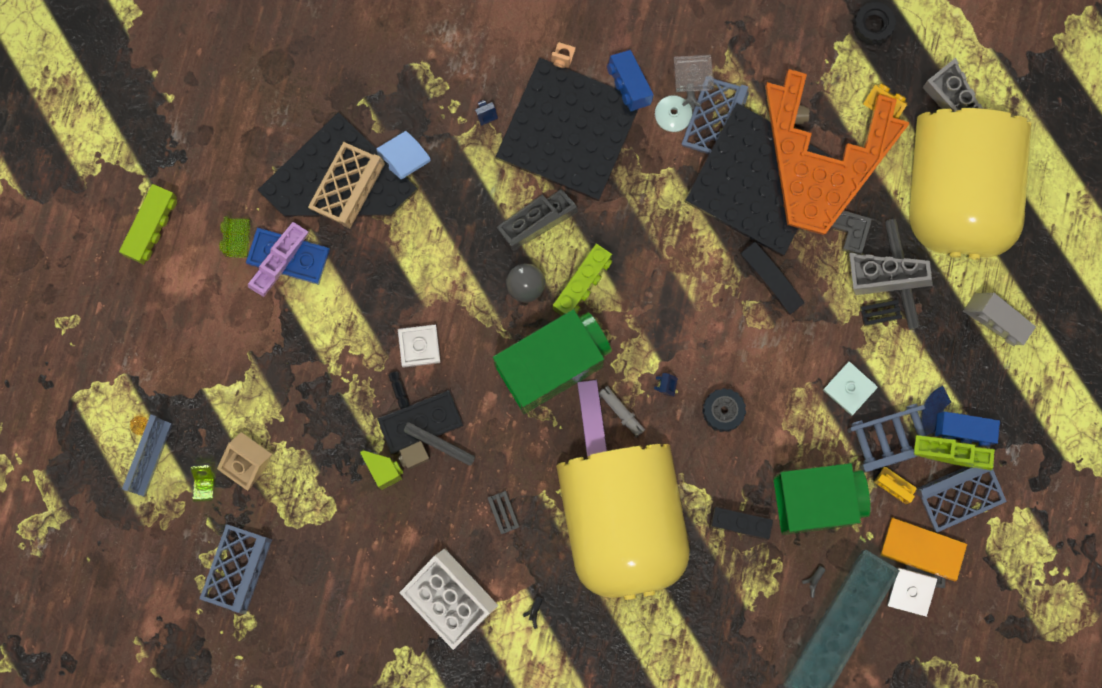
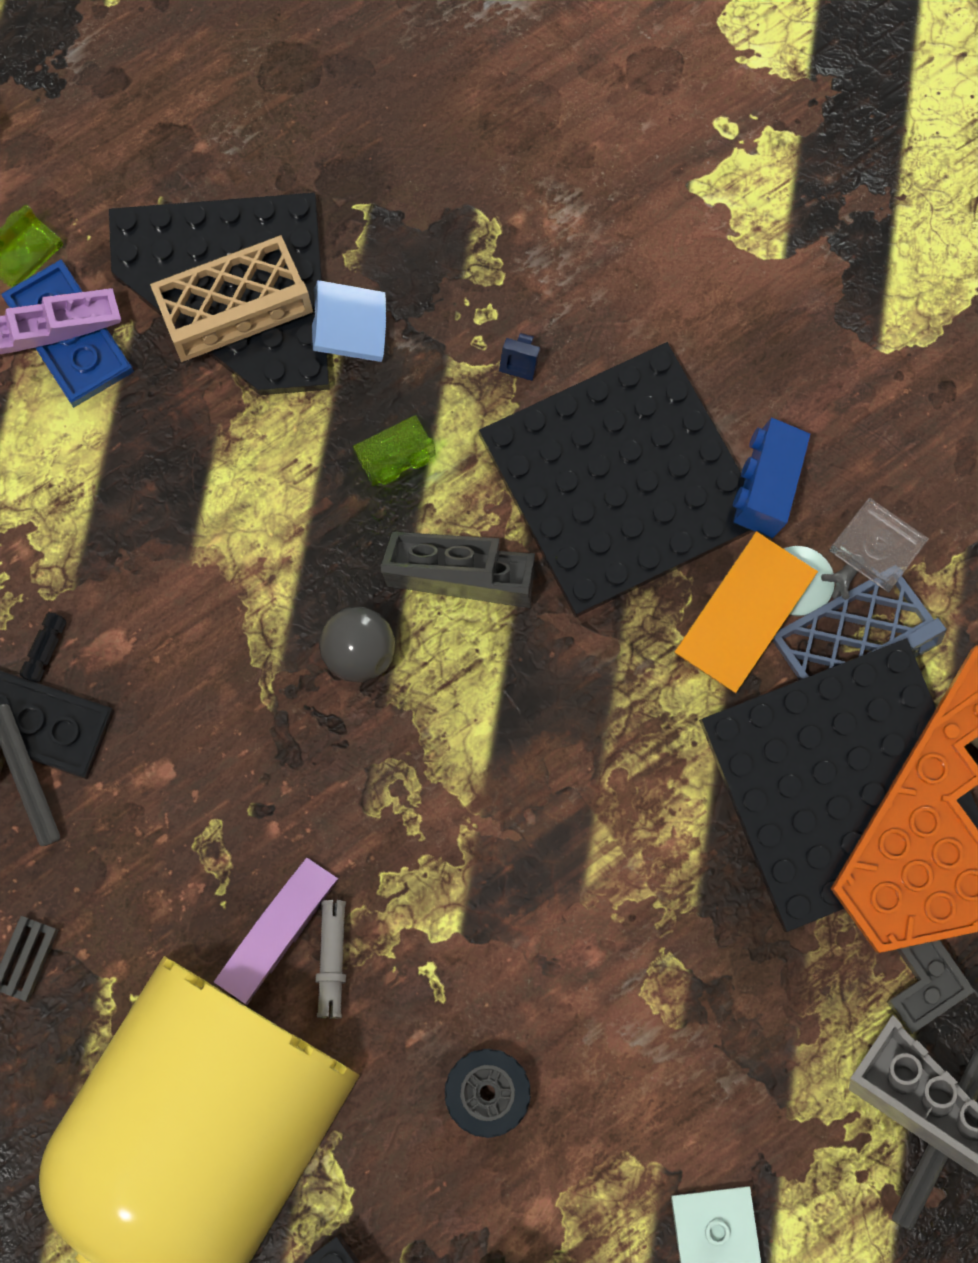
camera: 40 degrees right, 5 degrees down
white plate [398,324,441,368] -> none
green container [493,309,612,414] -> none
light nougat bracket [551,42,575,69] -> none
lime brick [553,244,613,316] -> none
dark blue tile [654,373,678,397] -> none
black slope [739,242,804,315] -> none
black tile [860,300,903,326] -> none
none -> clear neon green bracket [353,415,436,486]
none -> light orange tile [674,531,818,694]

